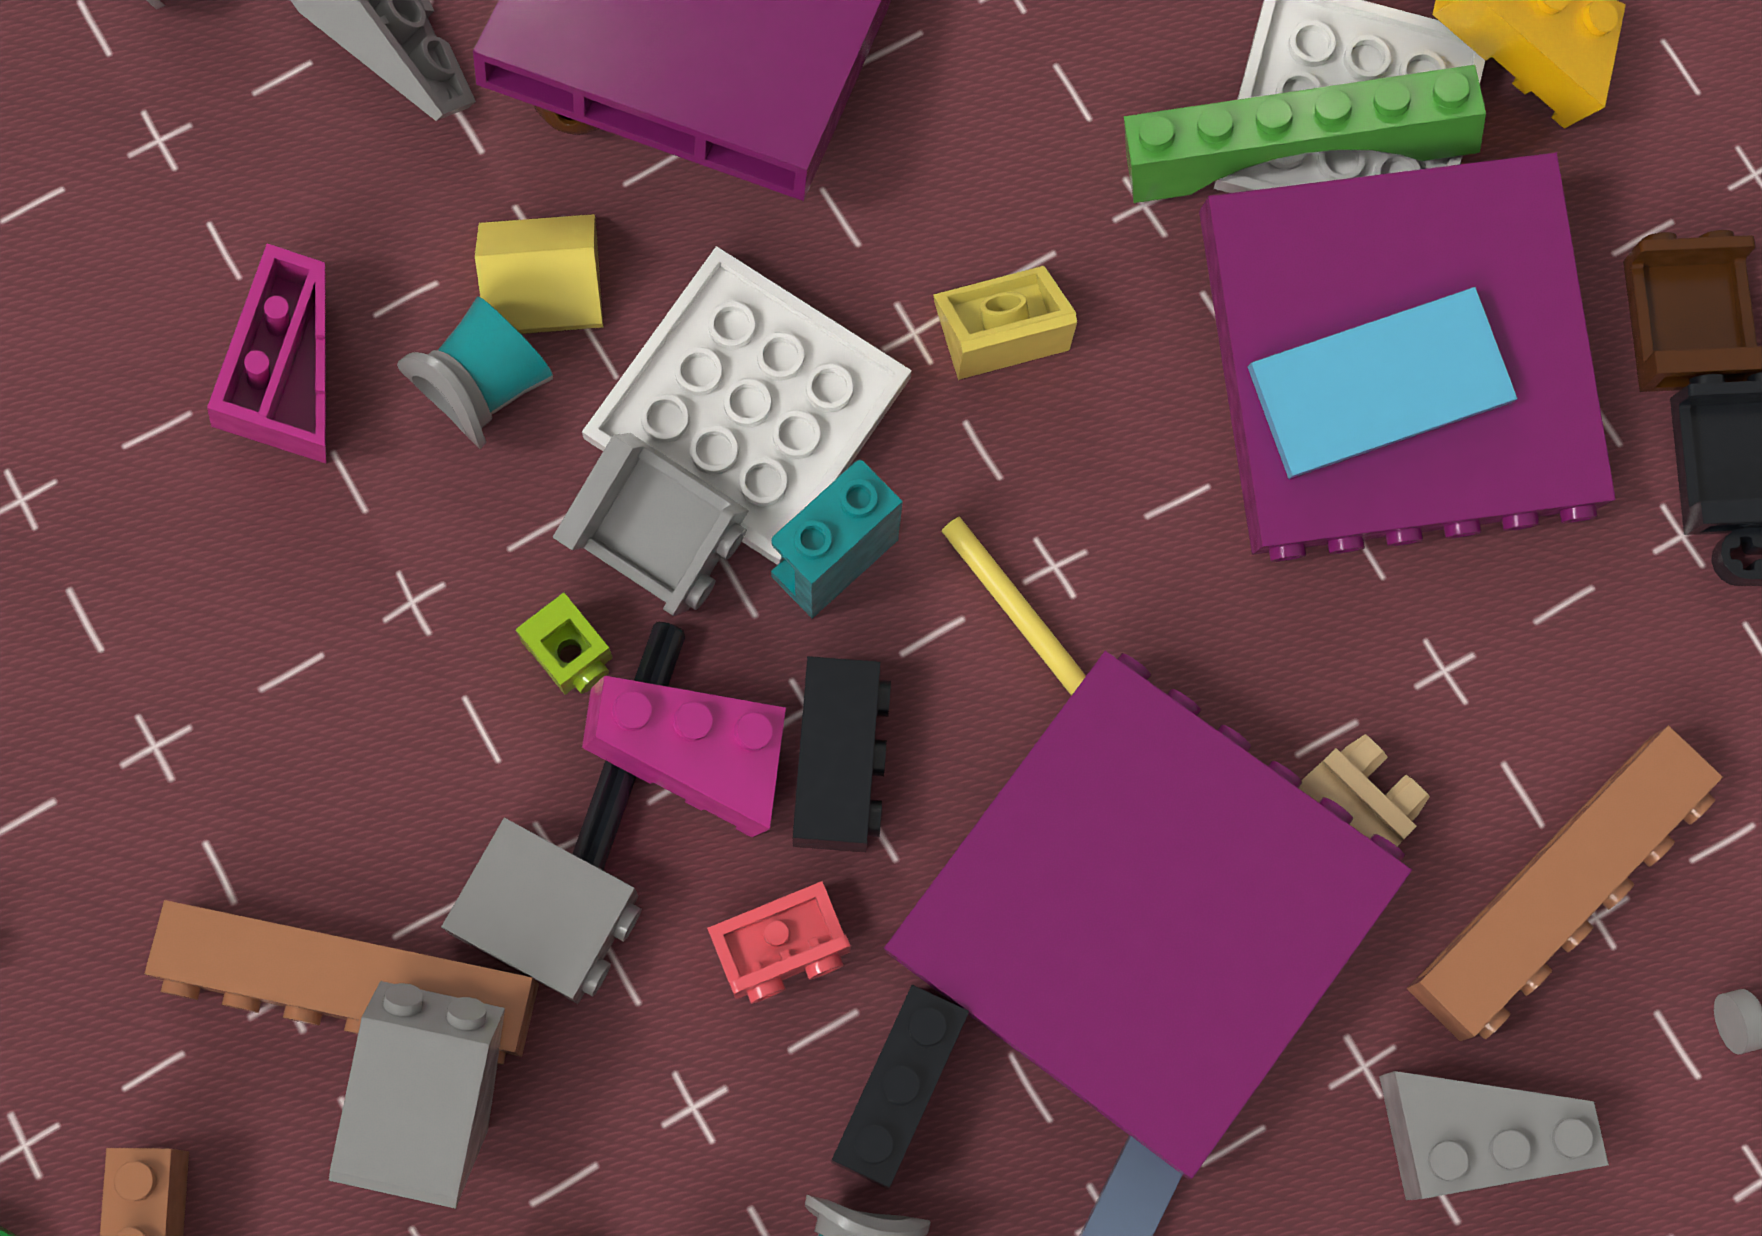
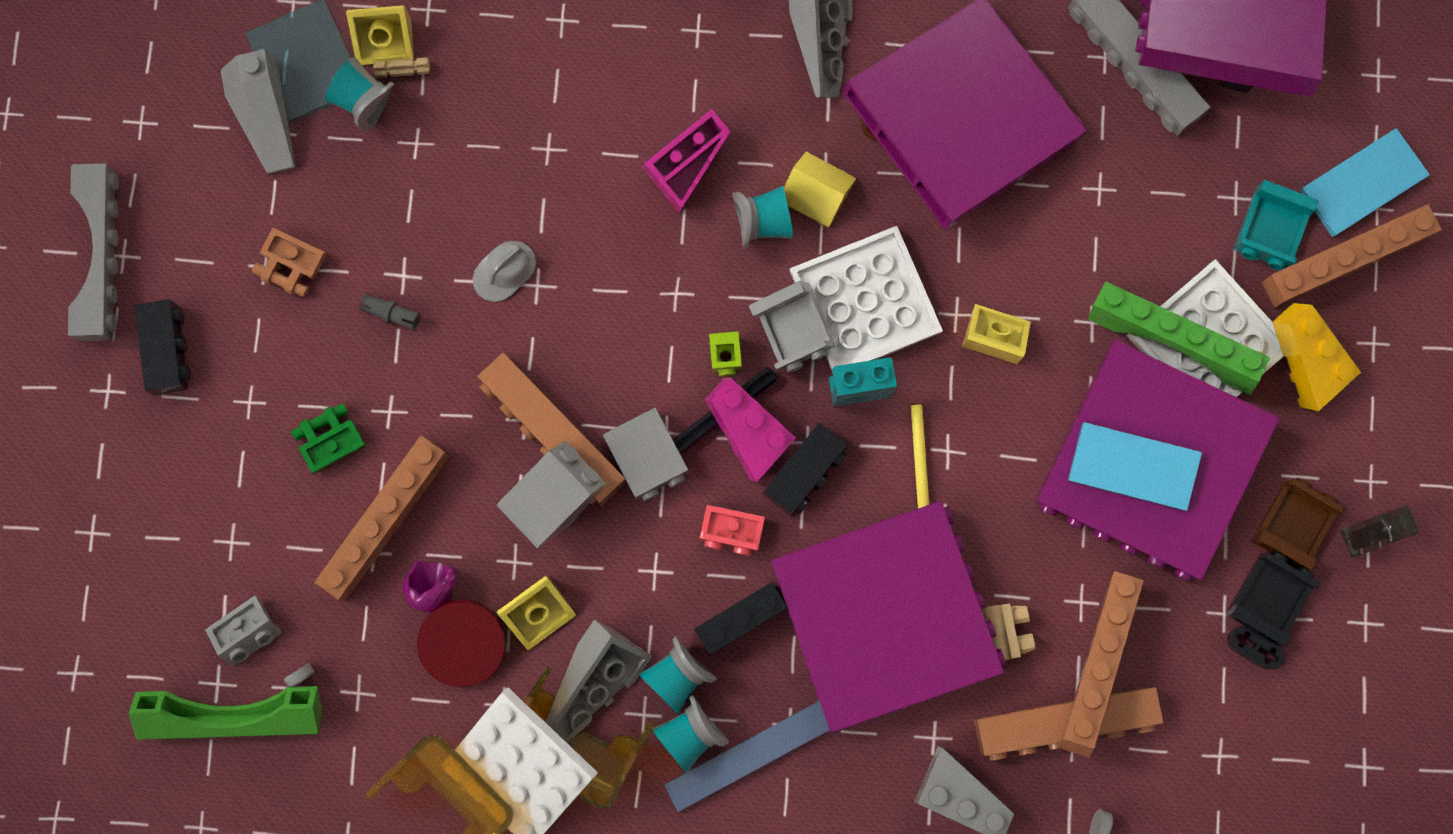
camera: 40 degrees right, 5 degrees up
none -> light grey piece [473,241,536,302]
none -> nougat brick [1059,571,1144,758]

